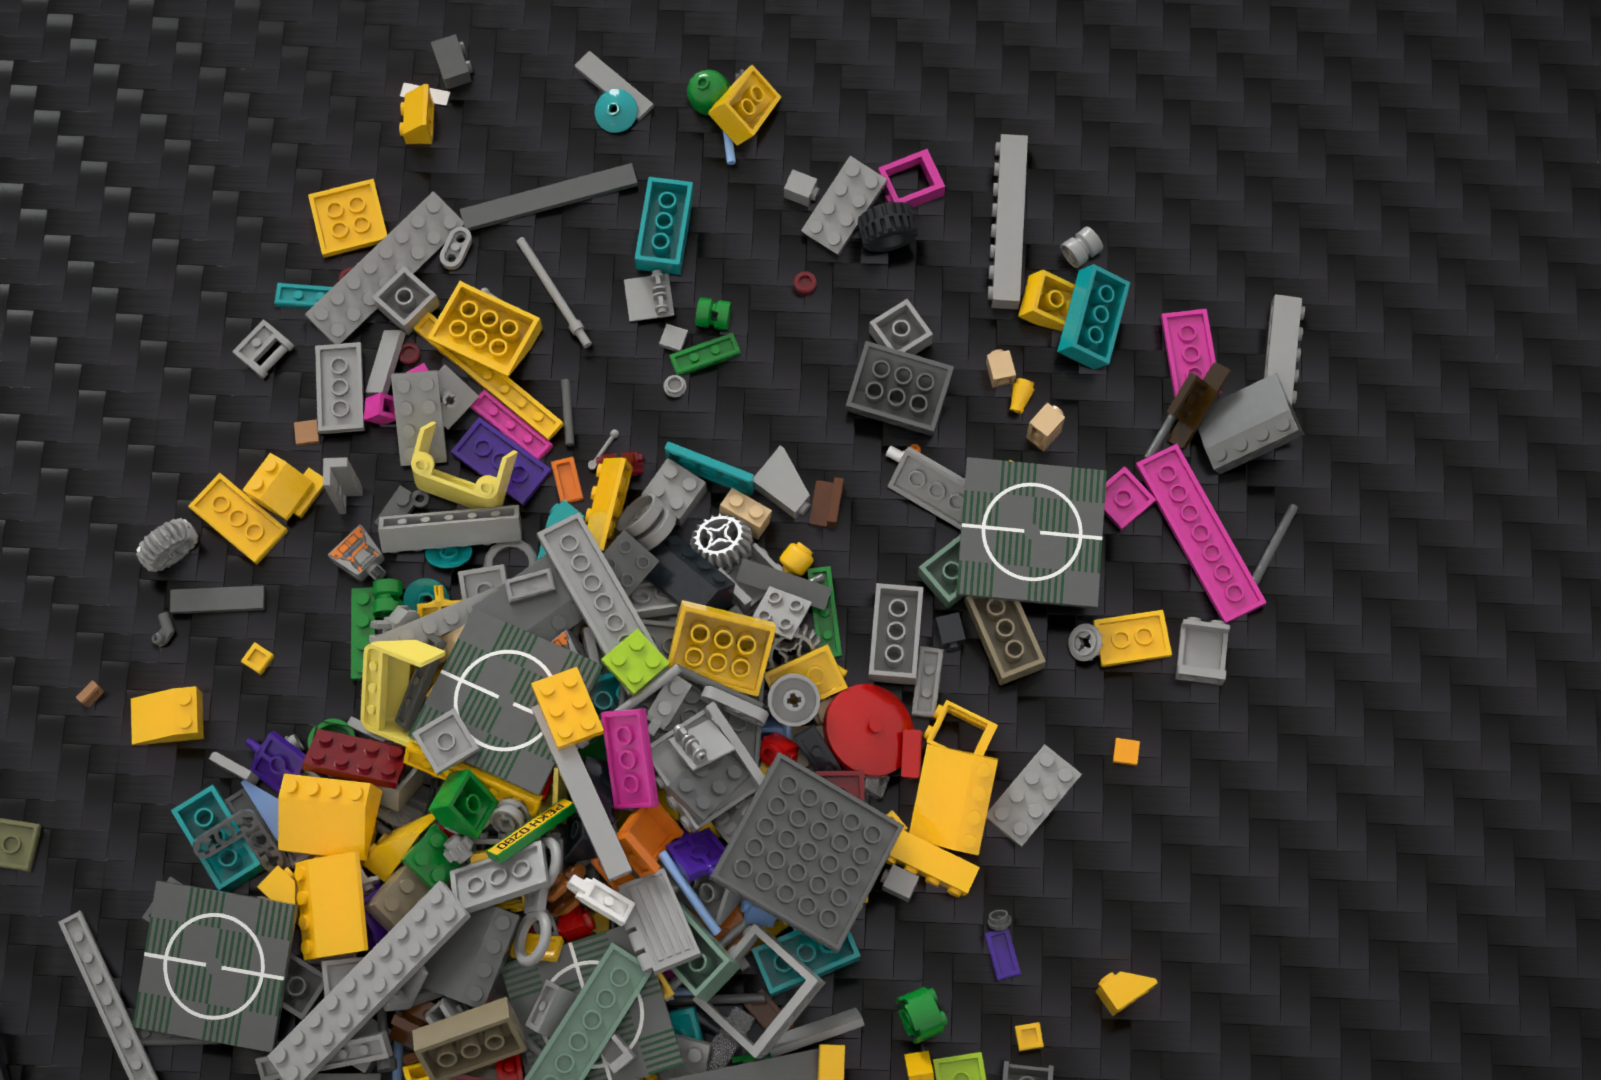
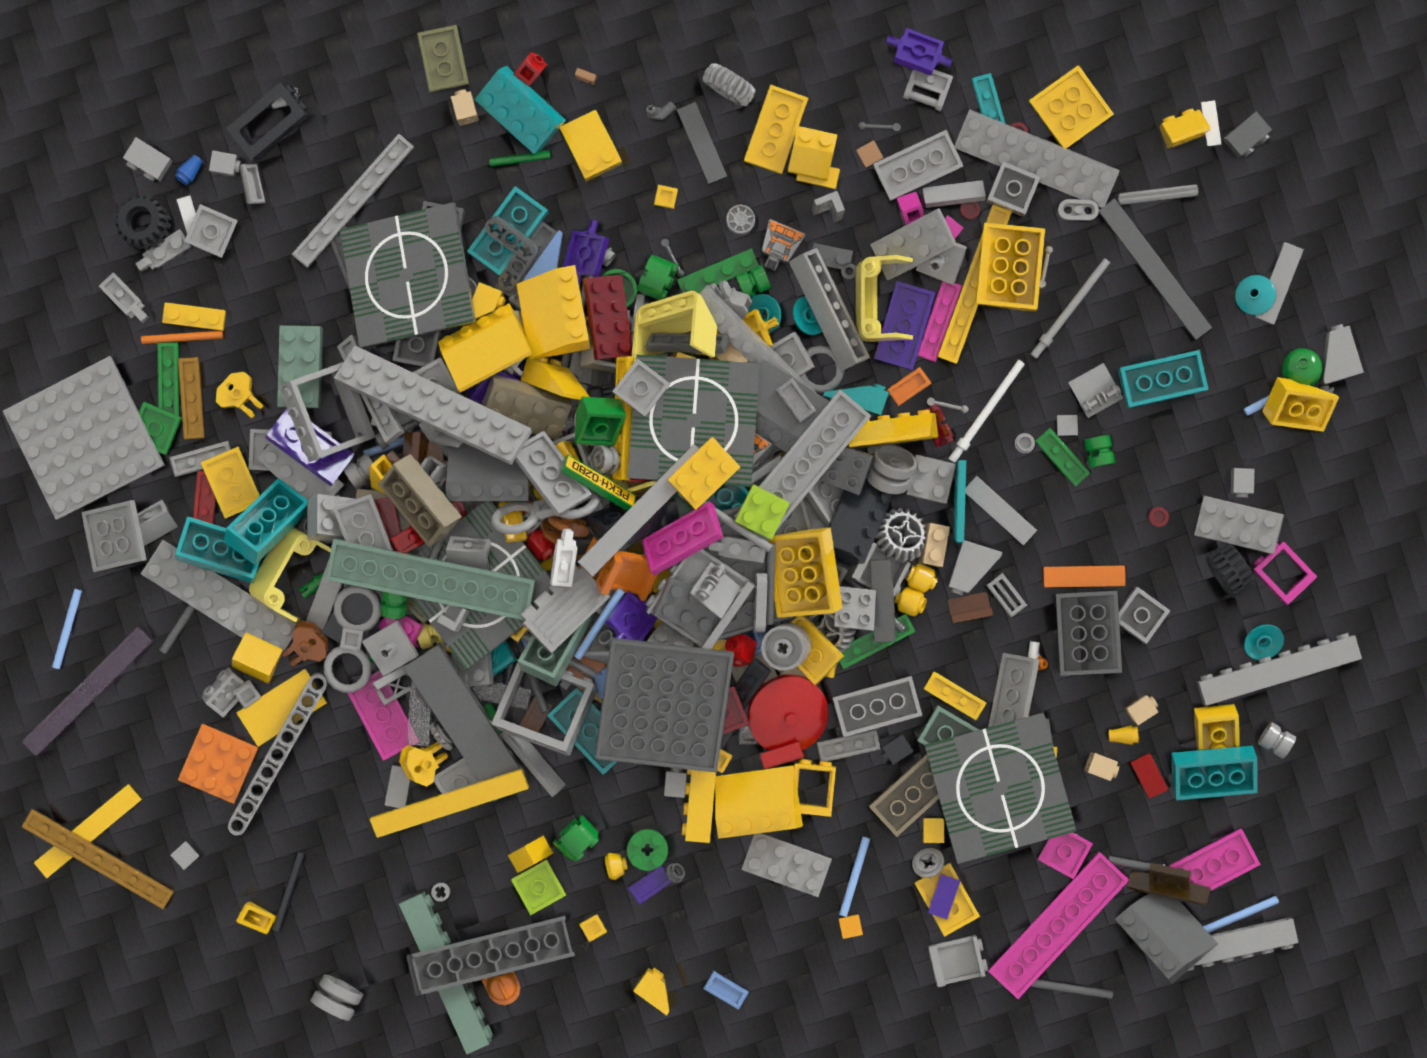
camera: 65 degrees right, 15 degrees up
light grey tile [209,752,259,786] -> none
green plate [401,824,465,890] -> none
light grey gear [443,833,474,864] -> none
dark grey bar [561,379,574,446] -> none
none -> tan brick [451,90,479,126]
none -> teal brick [474,66,566,154]
none -> green bar [489,151,550,167]
none -> red brick [514,52,547,86]
none -> yellow cone [605,853,628,880]
none -> green brick [627,829,668,871]
none -> green brick [637,255,679,301]
none -> dark grey hinge [661,239,684,277]
none -> medium blue tile [703,971,749,1010]
none -> light grey wheel [726,205,755,235]
none -> light blue bar [839,837,870,917]
none -> dark grey hinge [858,122,901,132]
none -> dark purple plate [886,28,953,76]
none -> yellow head [906,563,937,593]
none -> yellow panel [922,818,944,843]
none -> yellow plate [923,672,986,720]
none -> dark purple tile [927,874,960,919]
none -> white bar [948,360,1025,463]
none -> light grey tile [965,476,1037,545]
none -> light grey tile [986,573,1027,617]
none -> orange tile [1043,566,1125,587]
none -> light grey axle [1118,184,1198,205]
none -> red slope [1130,753,1169,799]
none -> light blue bar [1203,896,1279,933]
none -> teal dish [1244,625,1284,660]
none -> light grey slope [1320,324,1364,386]

